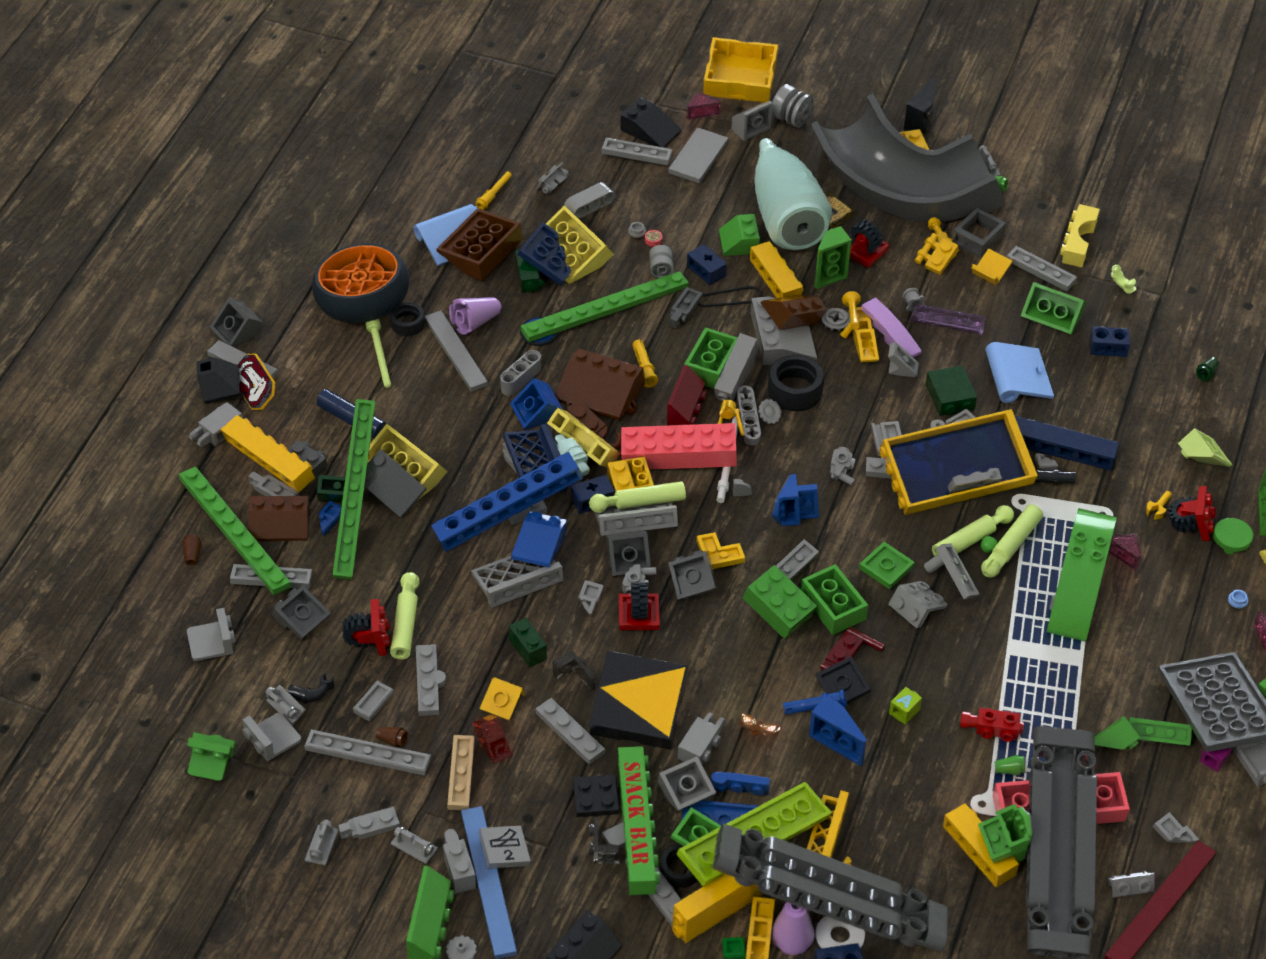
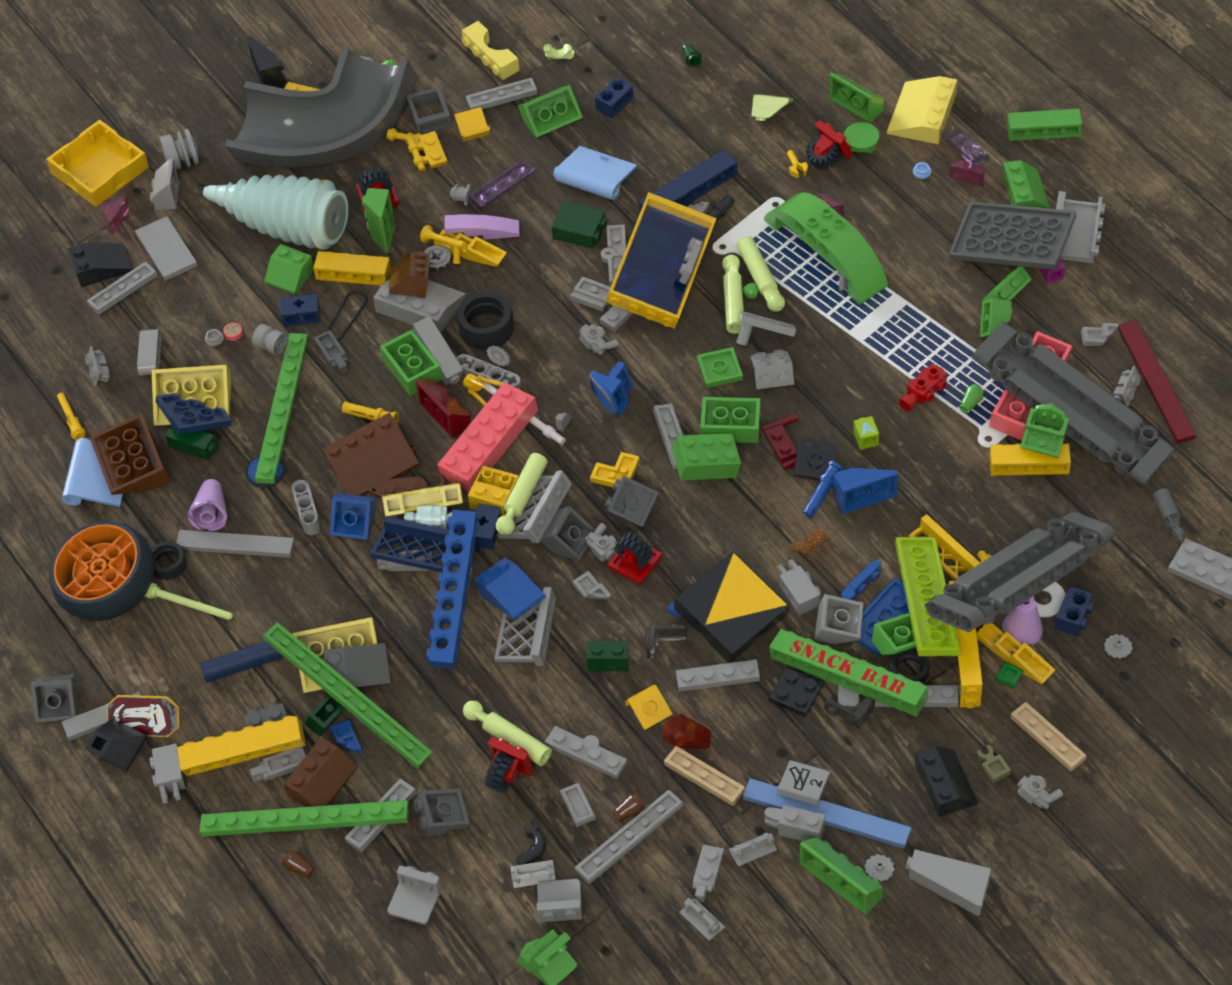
camera: 50 degrees left, 5 degrees up
light grey slope [888,341,919,377] -> none

